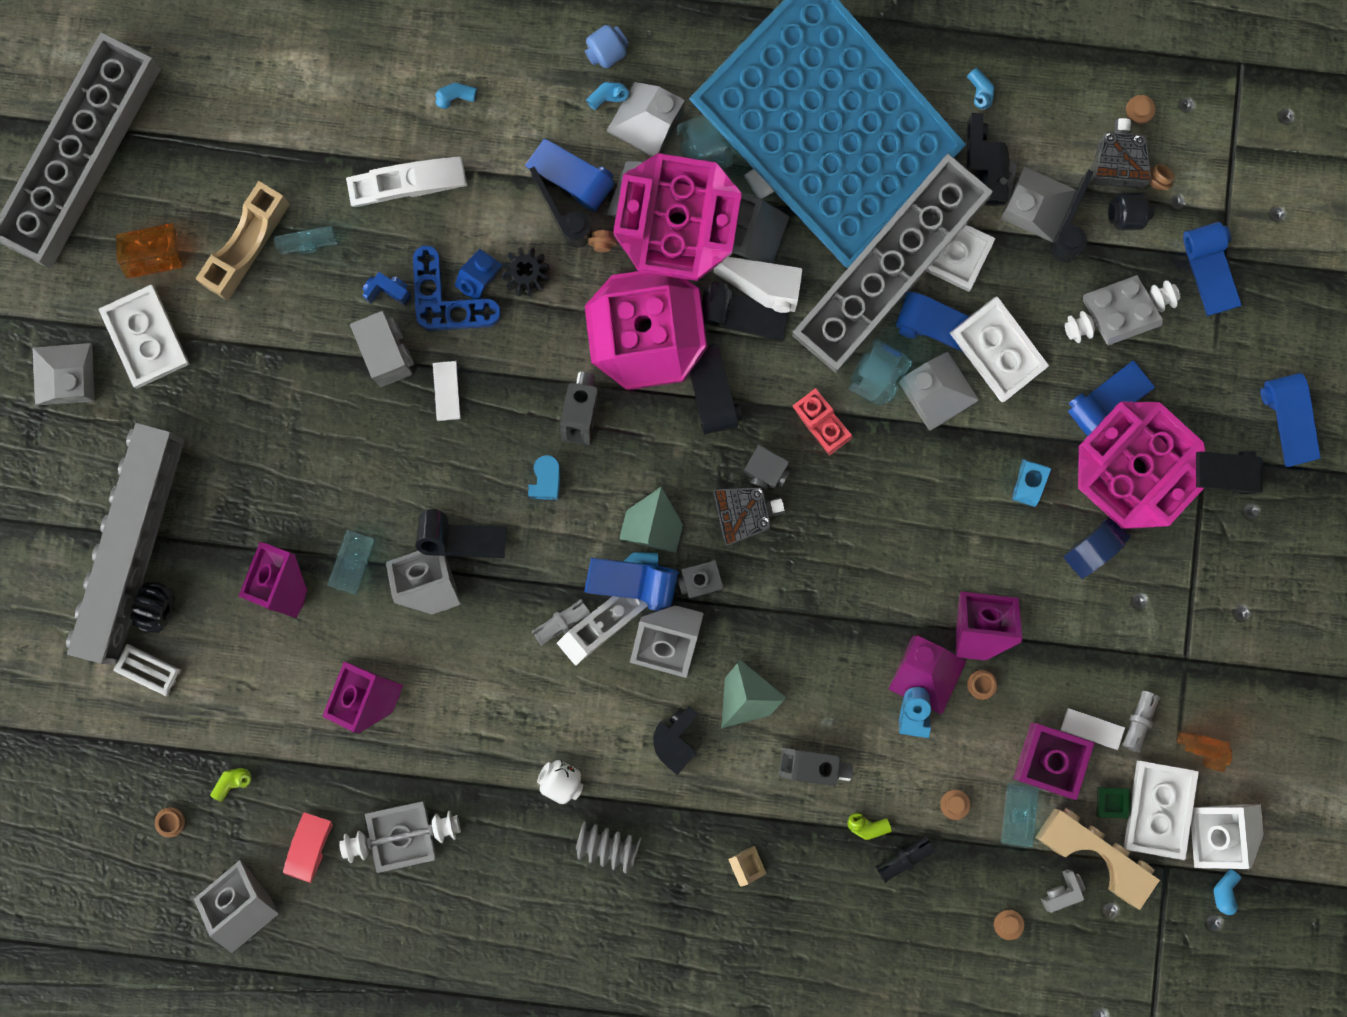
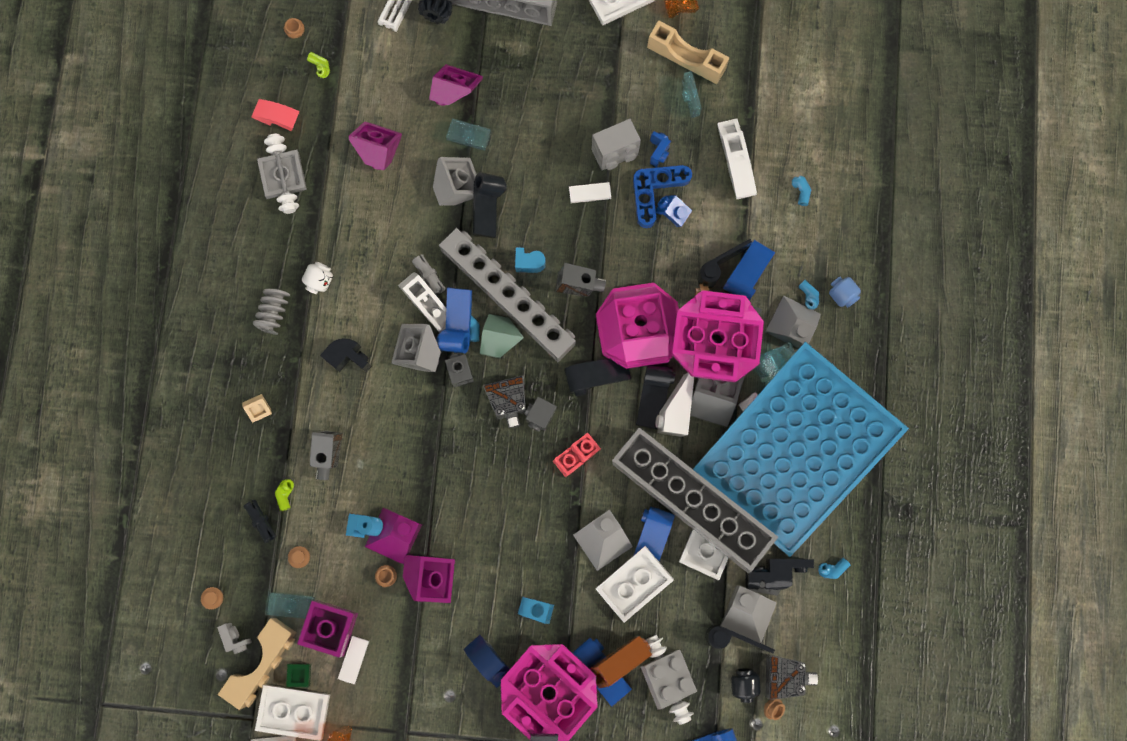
camera: 90 degrees right, 5 degrees down
light grey slope [194,860,278,953] -> none
black gear [501,247,550,297] -> none
sand green slope [721,660,786,729] -> none
clear light blue brick [847,338,912,406] -> none
light grey pin [1122,691,1160,753] -> none
medium nougat plate [1126,95,1155,124] -> none
none -> light grey brick [439,228,576,362]
none -> dark orange slope [589,636,652,688]

